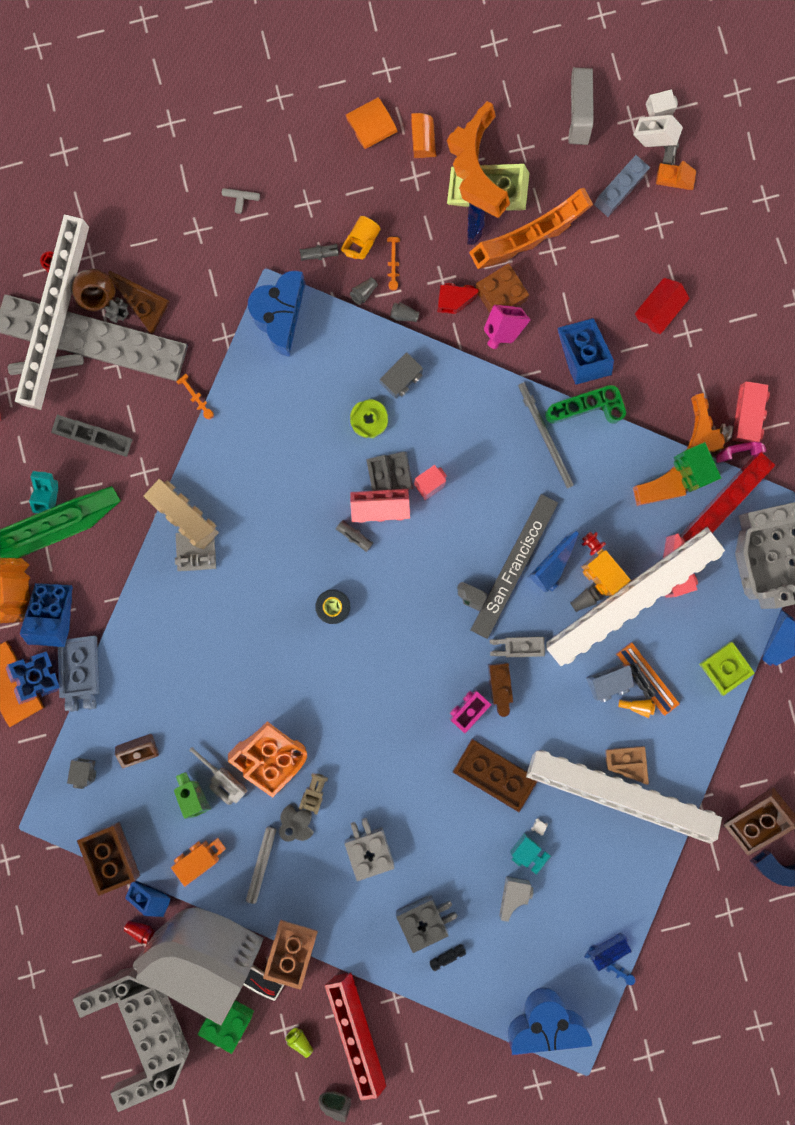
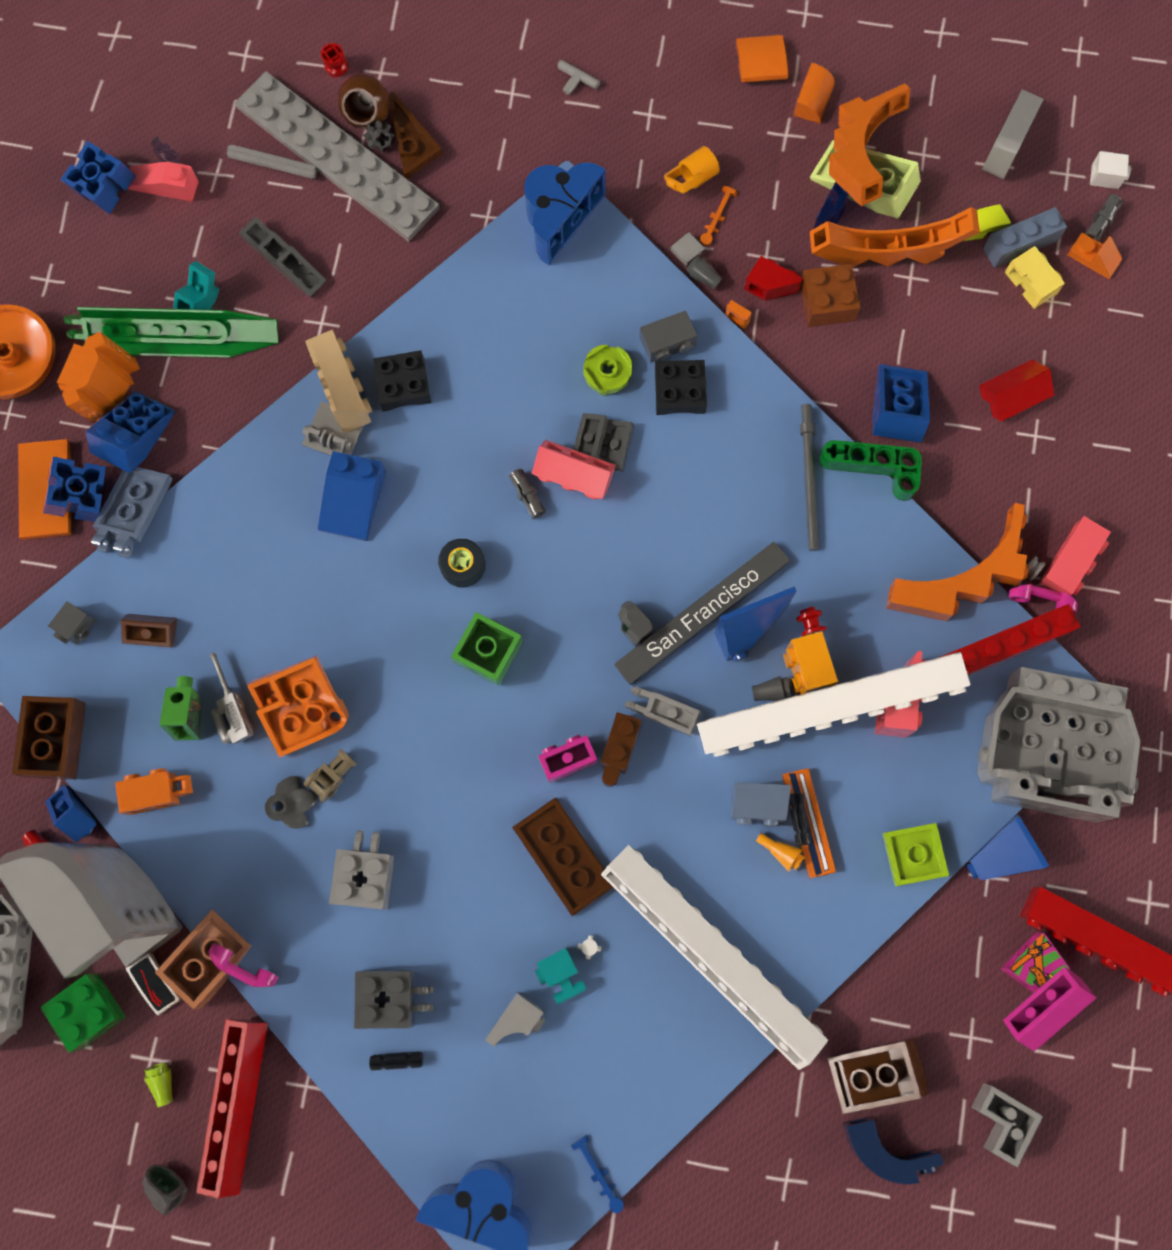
camera: 30 degrees right, 10 degrees down
white brick [15,215,89,410] -> none
orange piece [176,374,214,420] -> none
light grey axle [246,826,276,904] -> none
dark grey pin [299,244,339,261] -> none
dark grey cone [350,277,378,305] -> none
coral brick [414,465,447,501] -> none
dark pink torso [484,304,530,349] -> none
clear blue panel [587,933,632,972] -> none
medium nougat wing [605,746,649,785] -> none
white brick [634,115,683,147] -> none
green brick [673,442,722,492] -> none
none -> dark pink bar [209,943,279,987]
none -> blue slope [318,451,386,541]
none -> black brick [373,350,431,411]
none -> bright green brick [451,612,523,686]
none -> black brick [655,360,707,415]
none -> light grey tile [671,232,705,267]
none -> orange tile [725,300,752,329]
none -> neon yellow slope [964,204,1011,241]
none -> light yellow brick [1005,246,1065,309]

